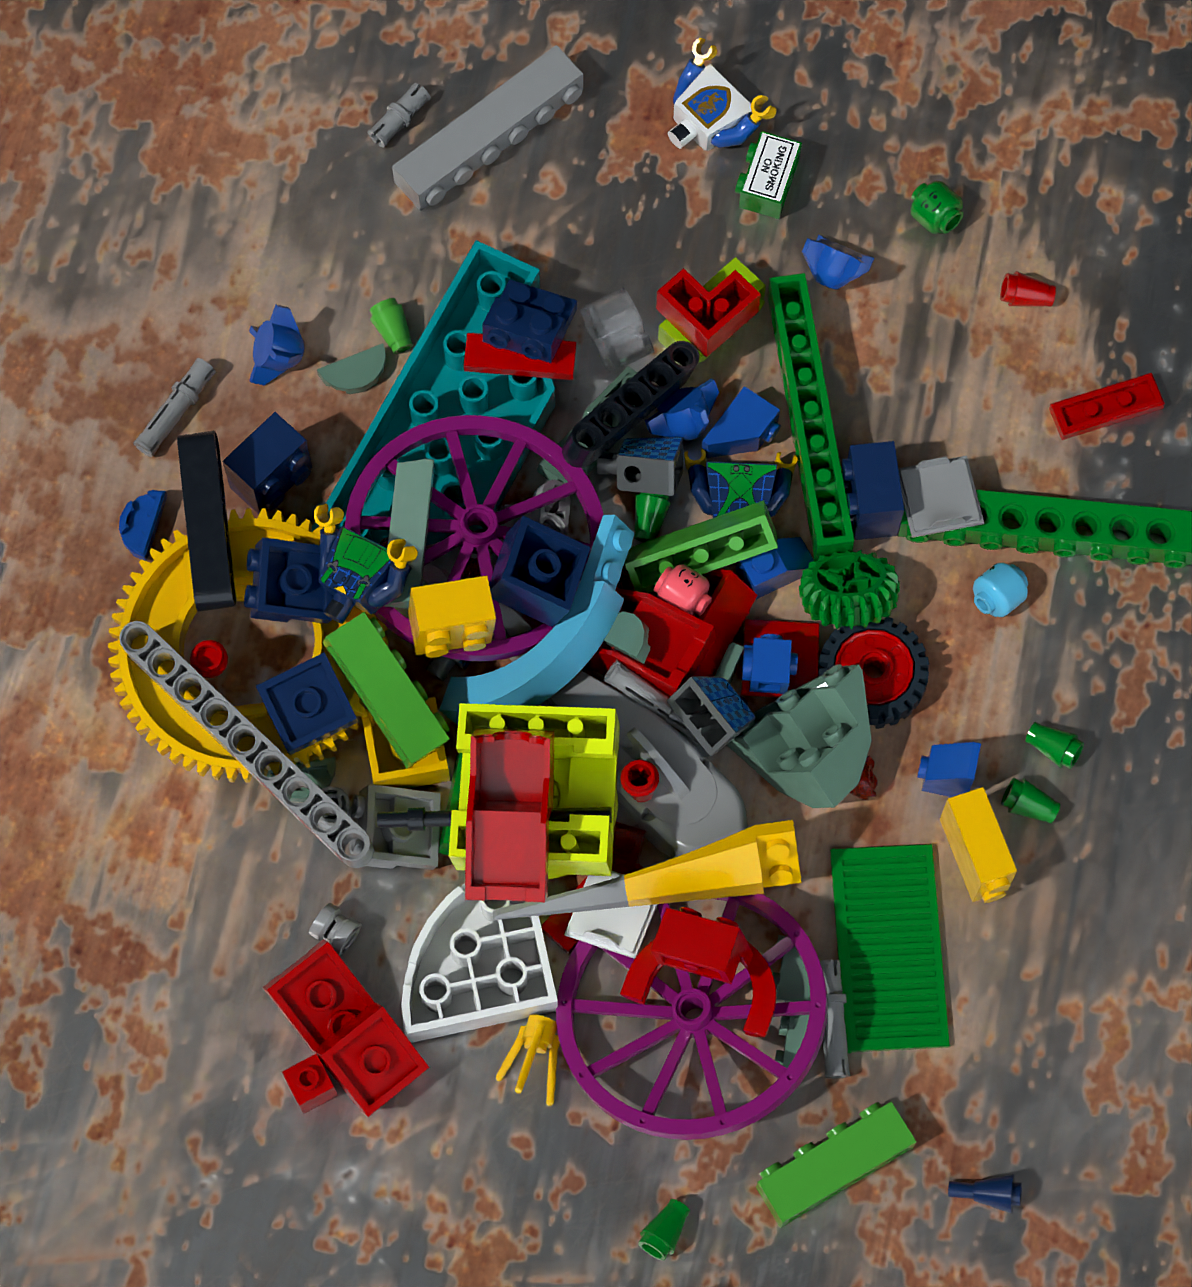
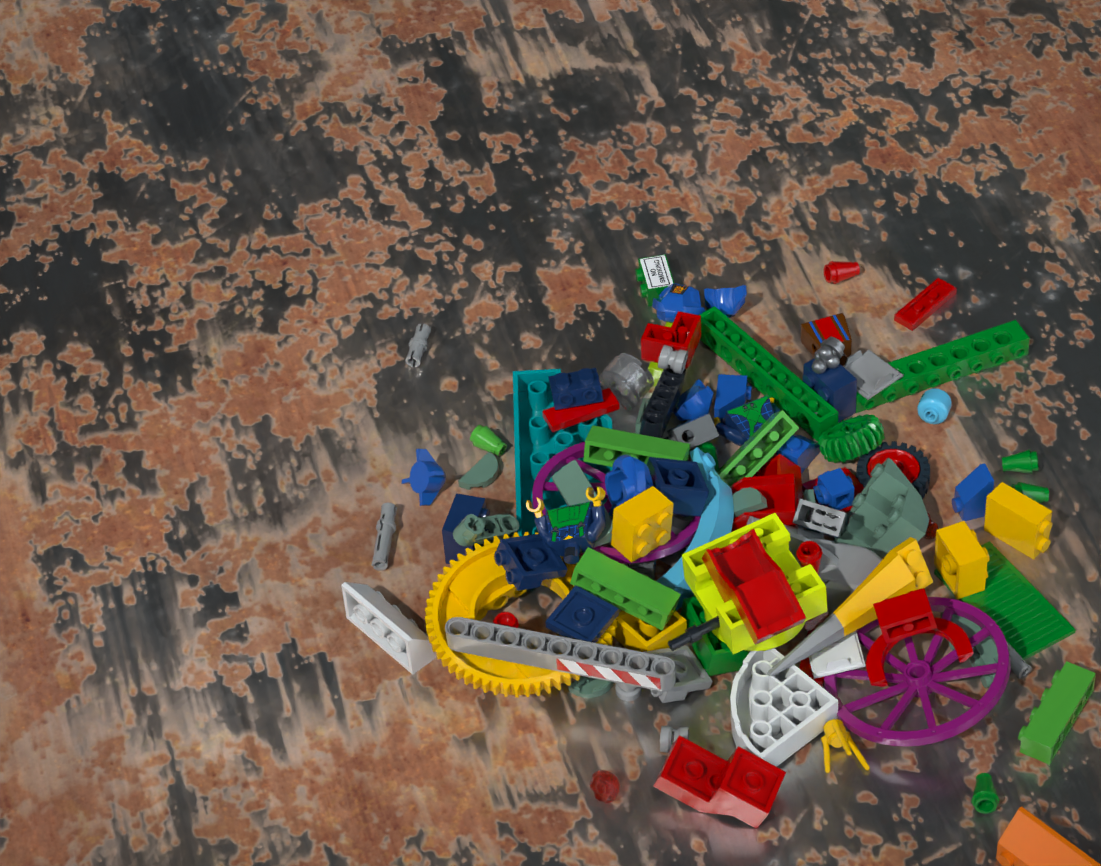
camera: 25 degrees left, 25 degrees down
blue plate [119,490,168,561] -> none
black beam [177,430,236,612] -> none
red brick [282,1053,338,1114] -> none
light grey brick [392,45,583,211] -> none
coral head [654,564,712,616] -> none
torso [668,38,776,151] -> none
green head [910,181,964,234] -> none
none -> white slope [341,582,436,675]
none -> sand green beam [453,514,519,546]
none -> bright green brick [583,425,690,467]
none -> clear red plate [589,770,620,803]
none -> blue helmet [605,454,654,517]
none -> blue helmet [652,283,705,323]
none -> light grey wheel [658,345,688,374]
none -> reddish brown torso [801,313,852,366]
none -> flat silver piece [812,336,845,374]
none -> yellow brick [934,521,990,600]

